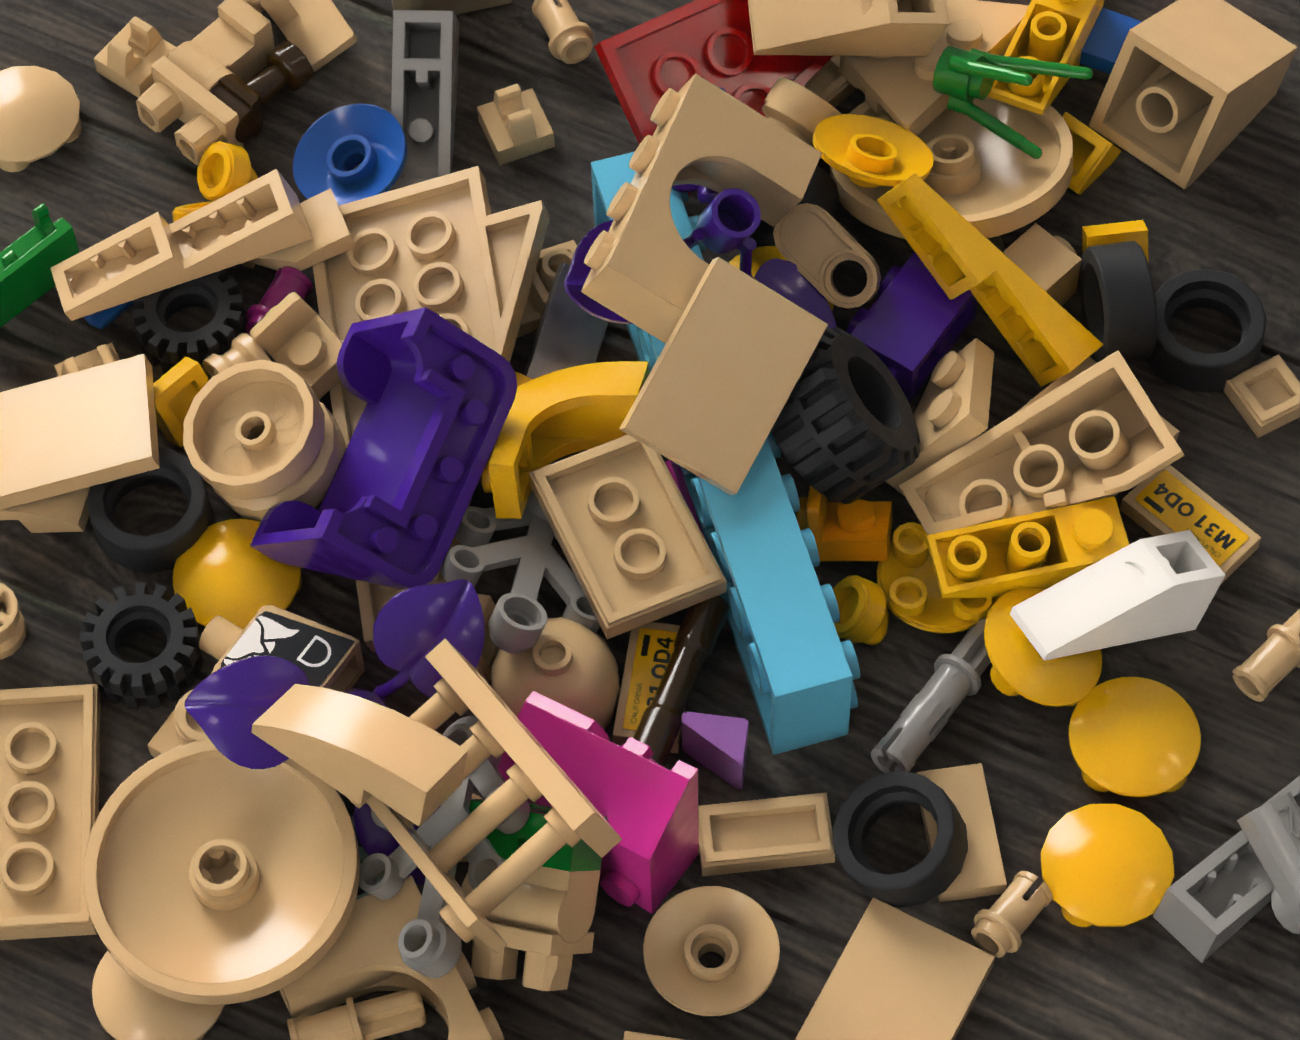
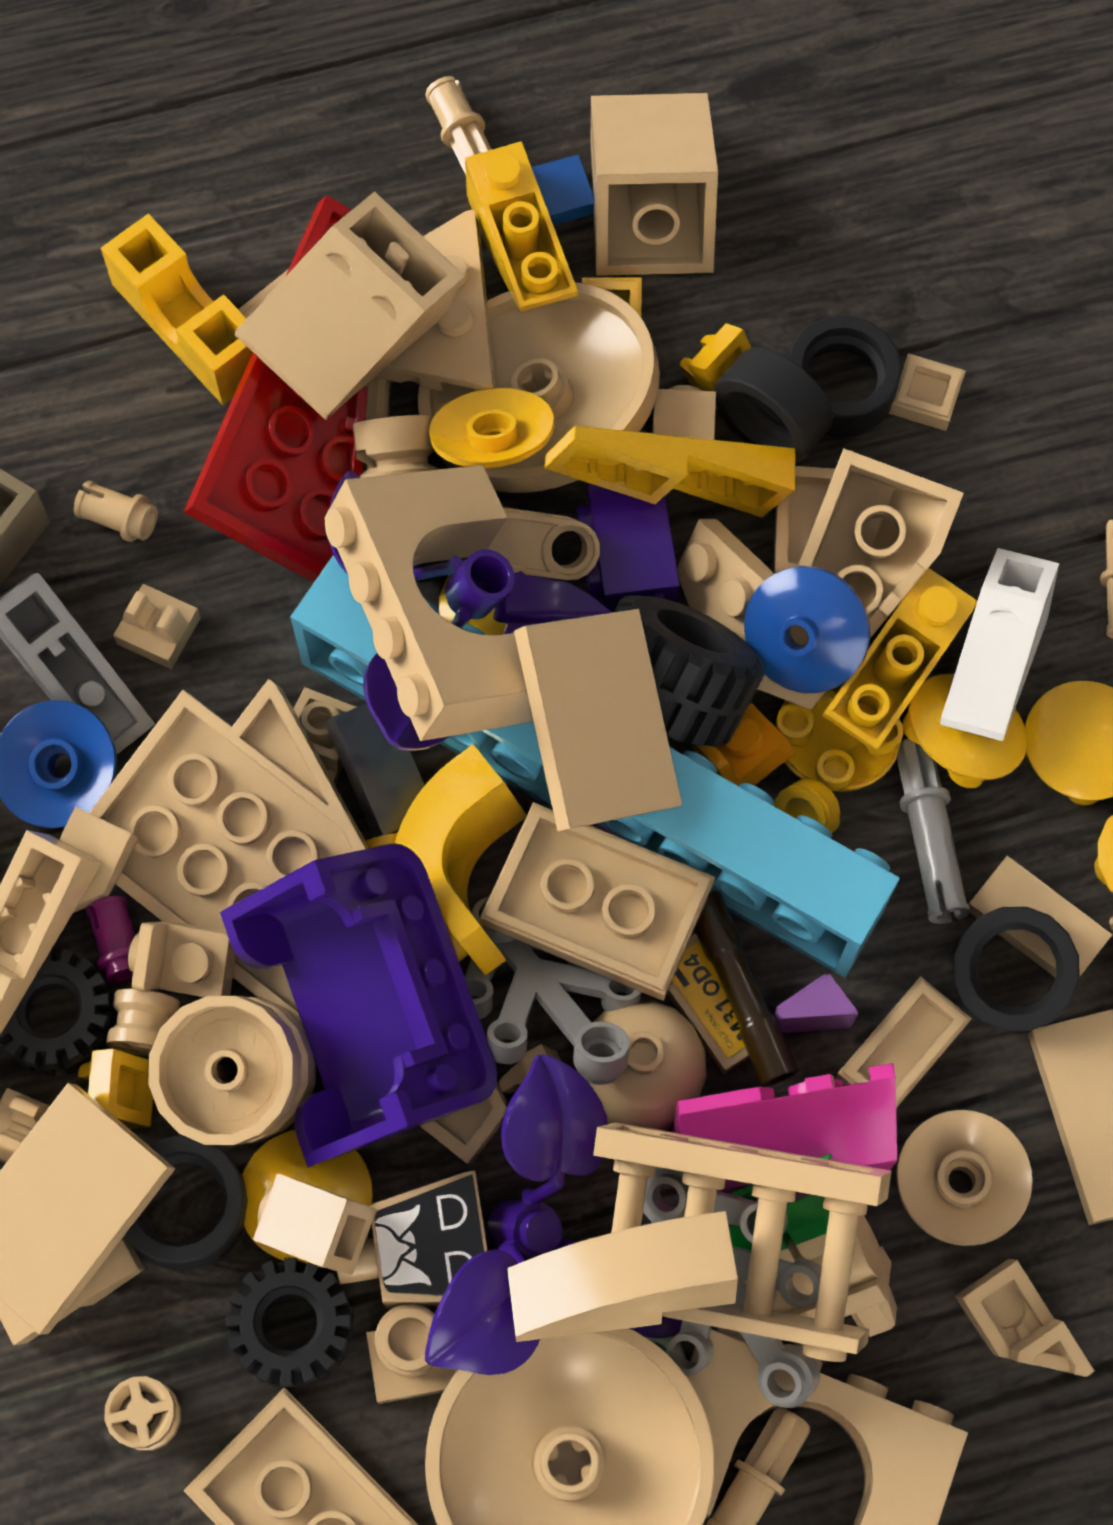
camera: 45 degrees left, 10 degrees up
green plant [933,45,1093,159] -> none
tile [1120,465,1261,584] -> none
none -> brick [253,1174,377,1275]
none -> blue dish [744,566,870,693]

